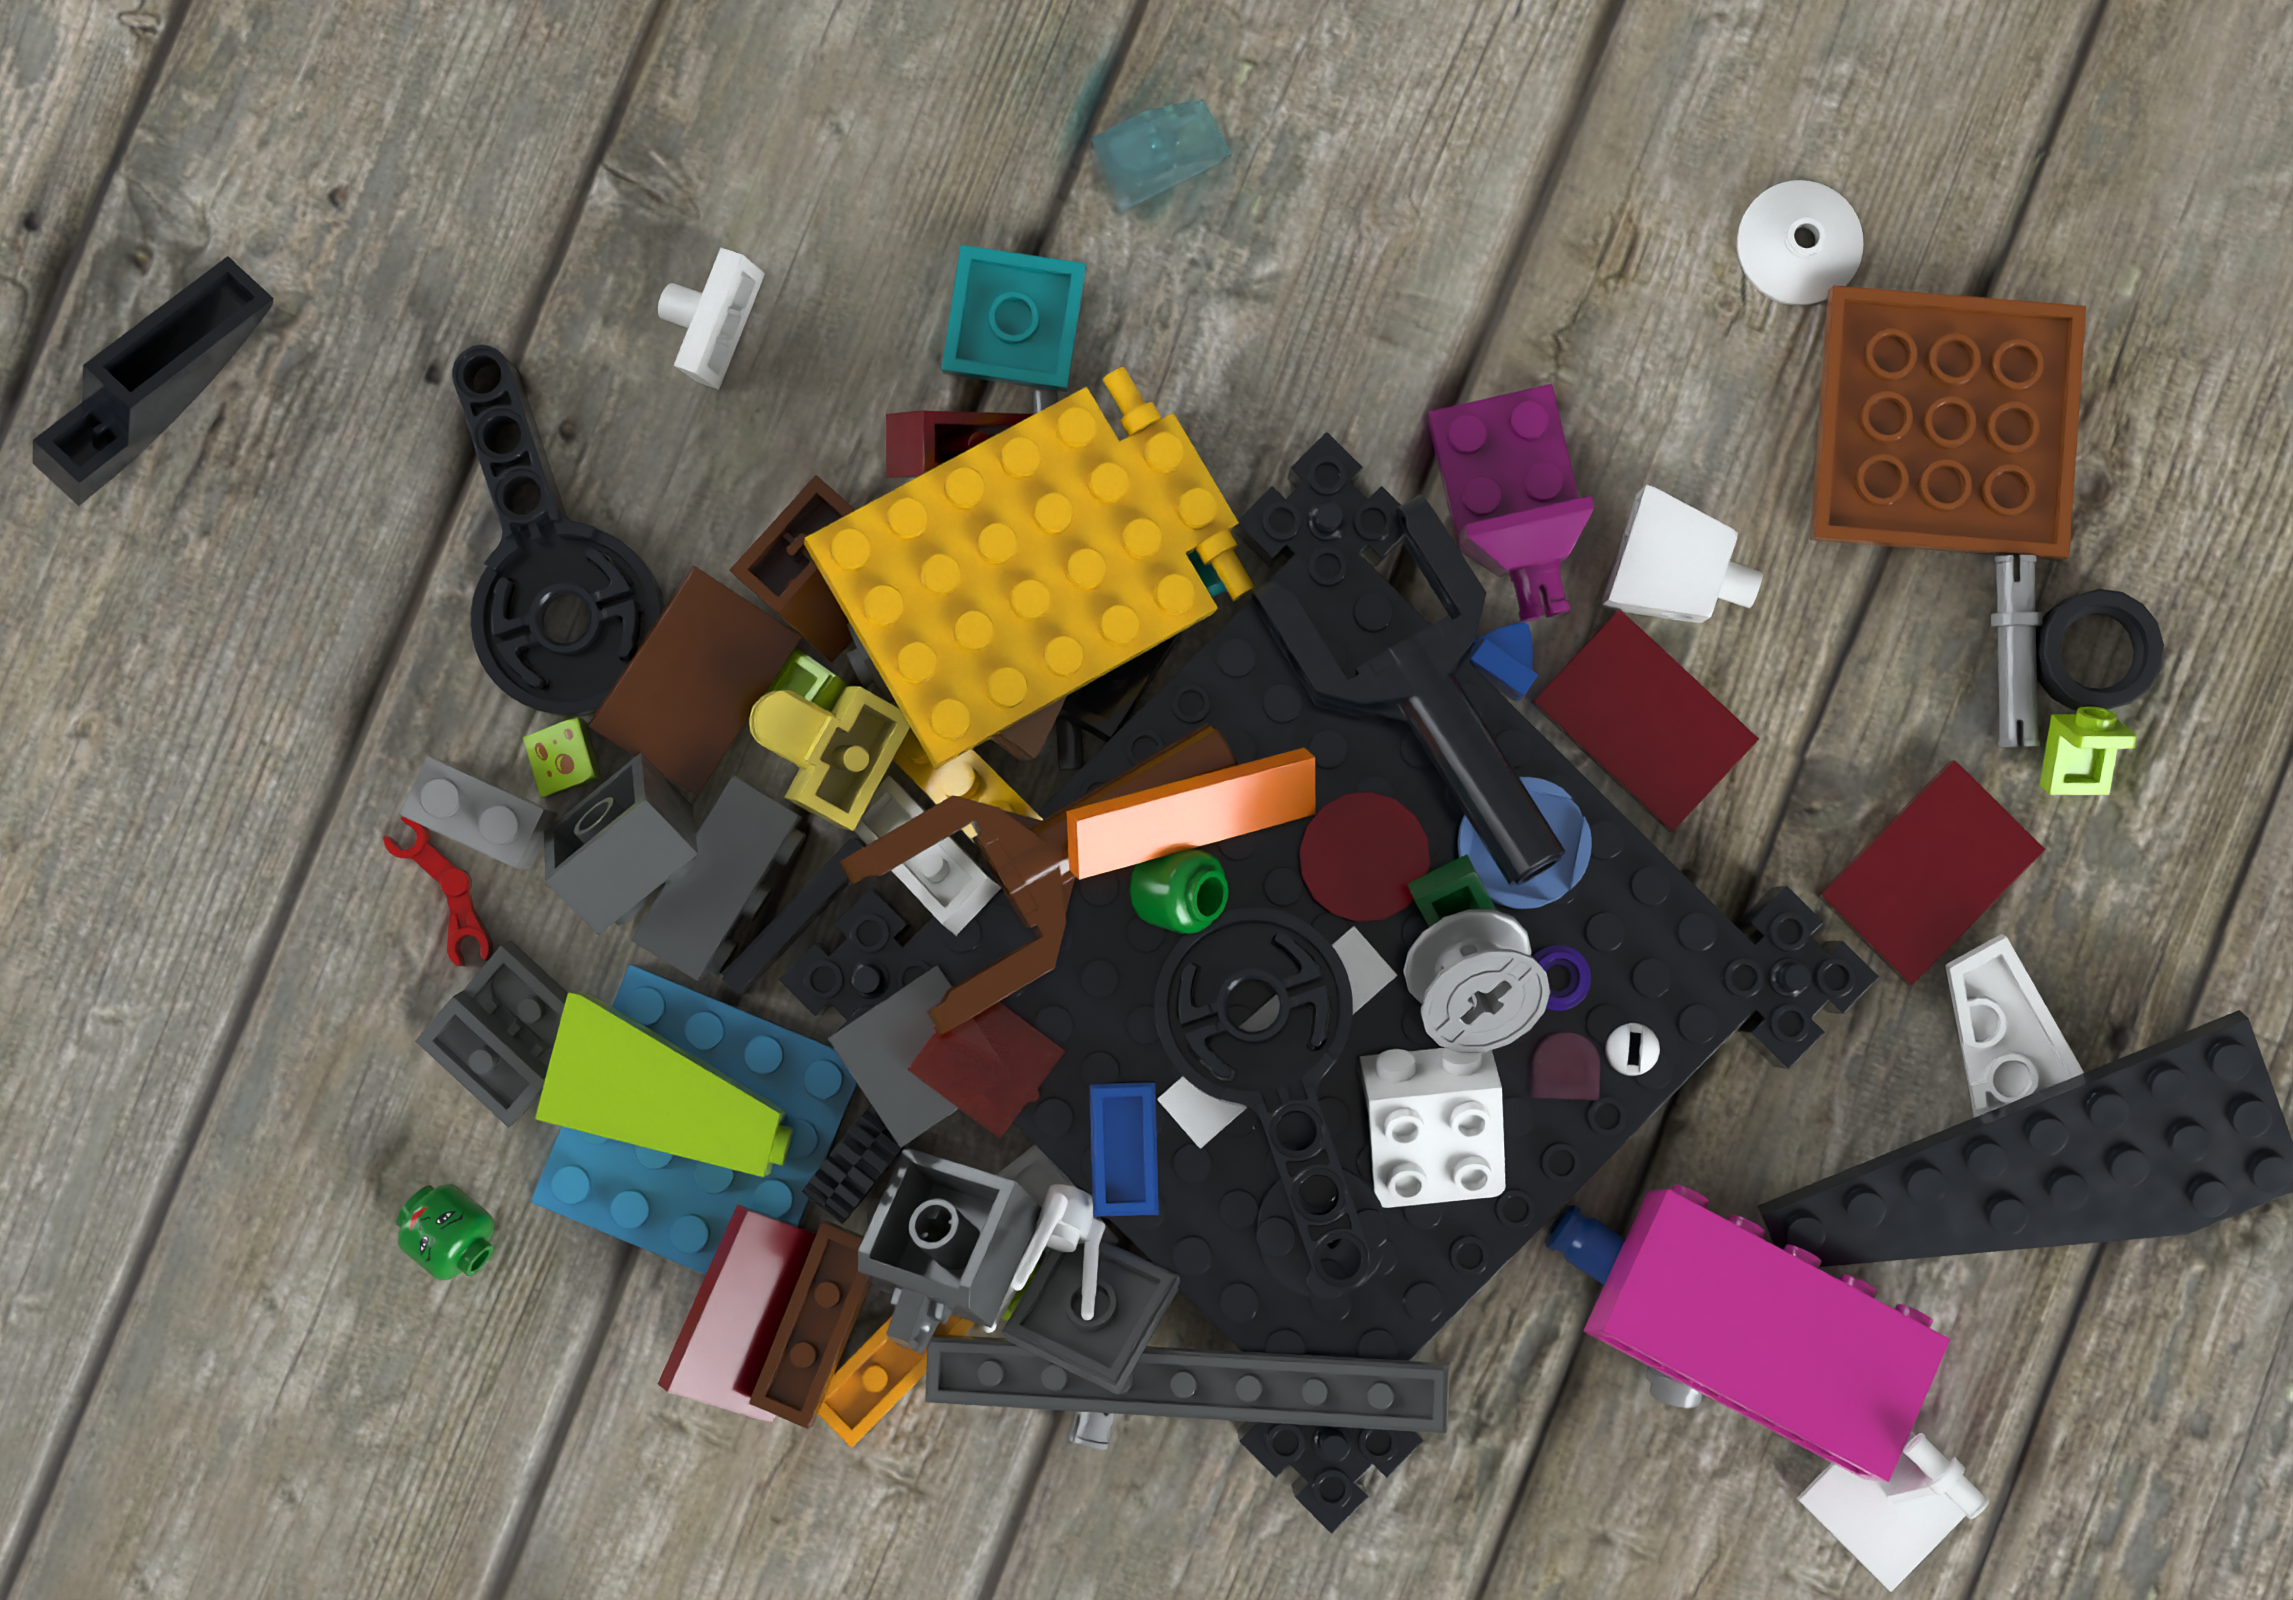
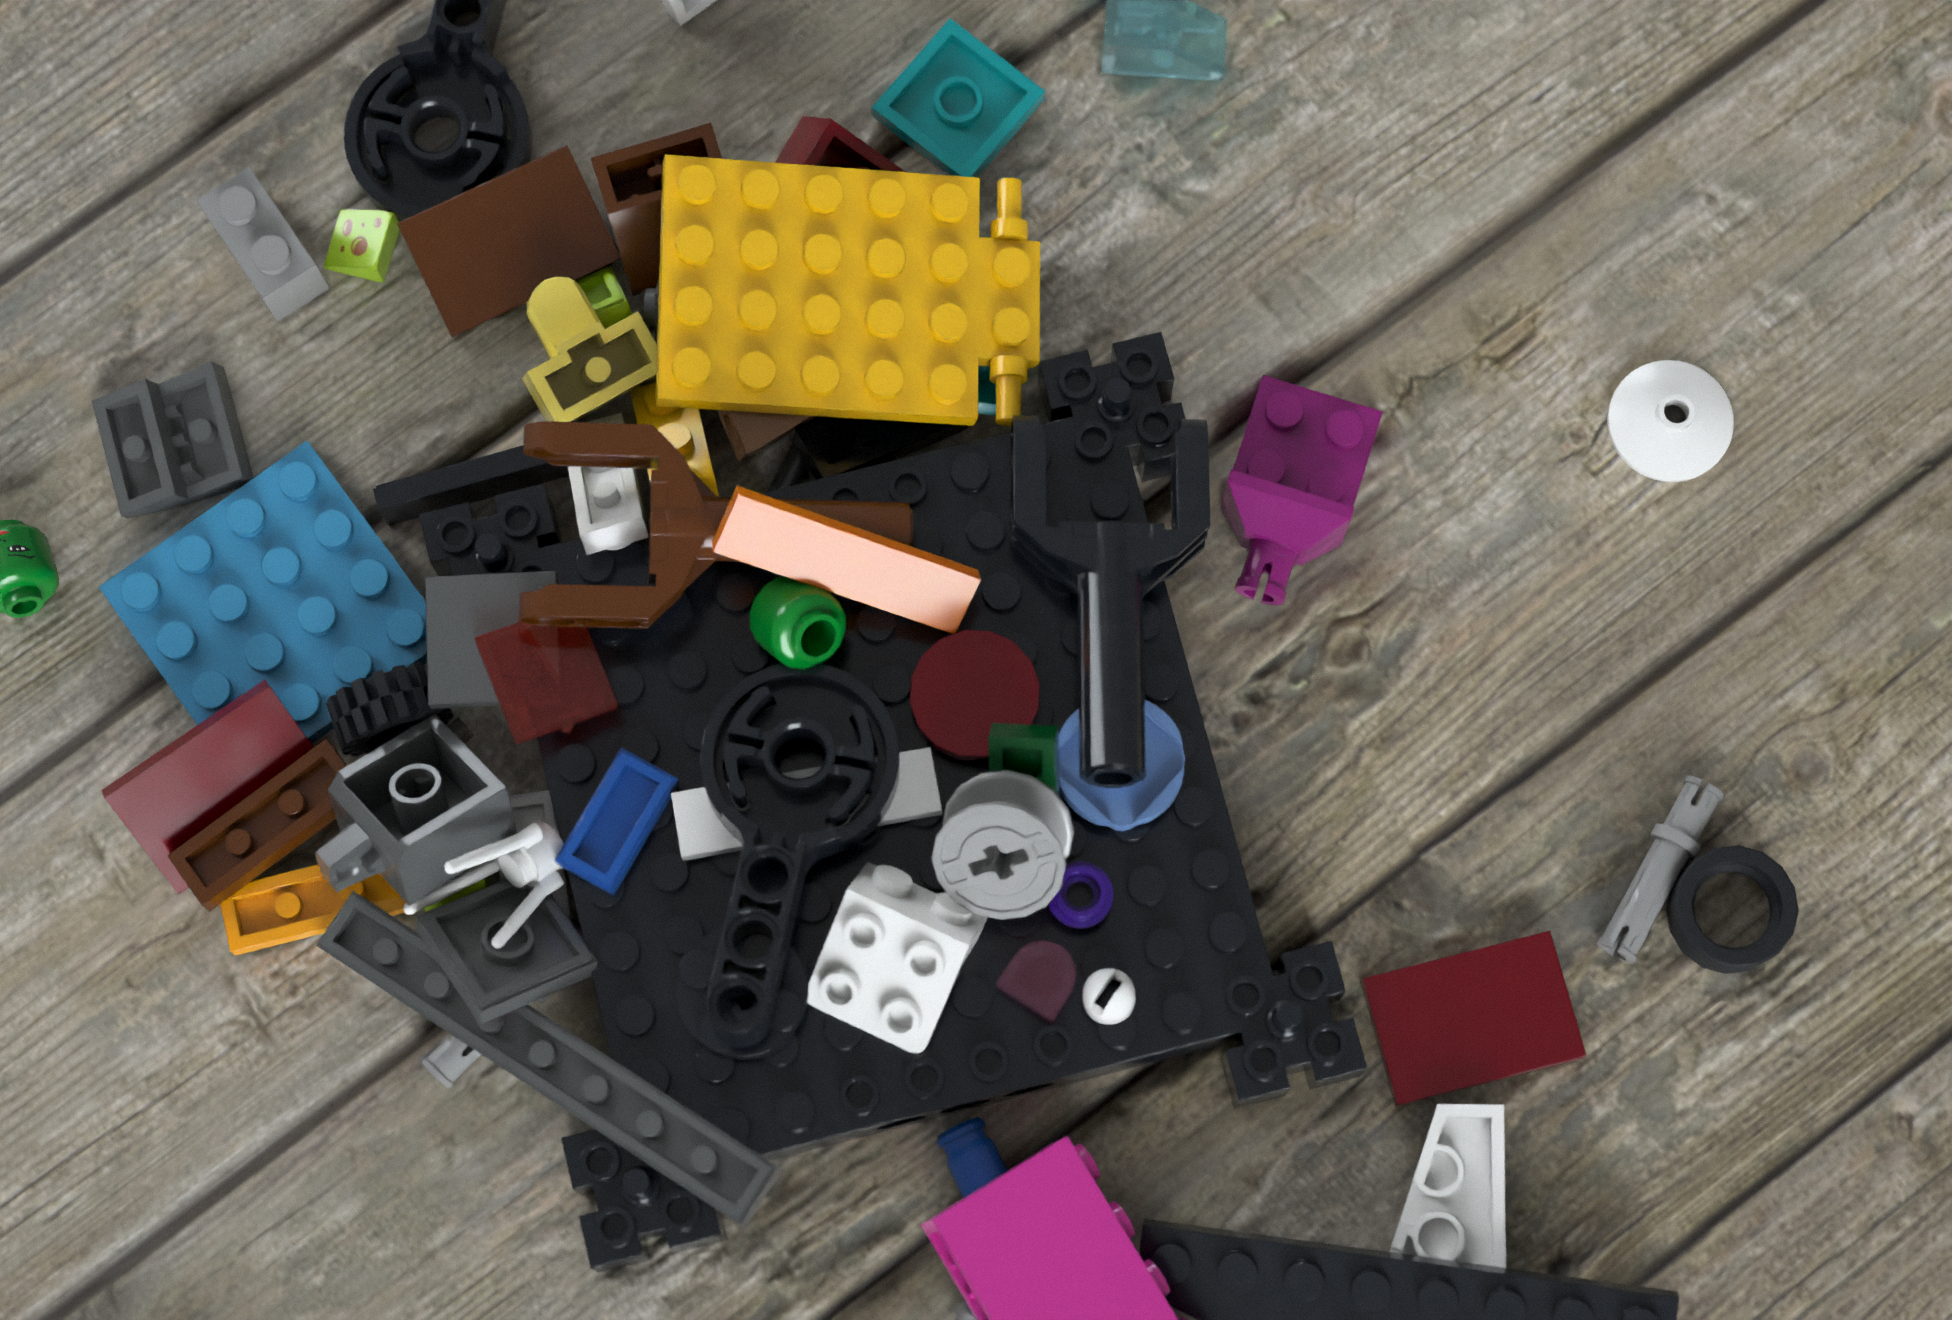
camera: 35 degrees right, 10 degrees down
red piece [383,817,493,966] -> none
lime slope [535,991,793,1177] -> none
dark grey brick [544,752,698,935] -> none
dark grey brick [631,775,806,981] -> none
blue tile [1469,622,1538,701] -> none
dark red tile [1531,609,1759,832] -> none
white torso [1600,485,1763,623] -> none
dark orange plate [1810,285,2086,561] -> none
lime bracket [2039,707,2137,795] -> none

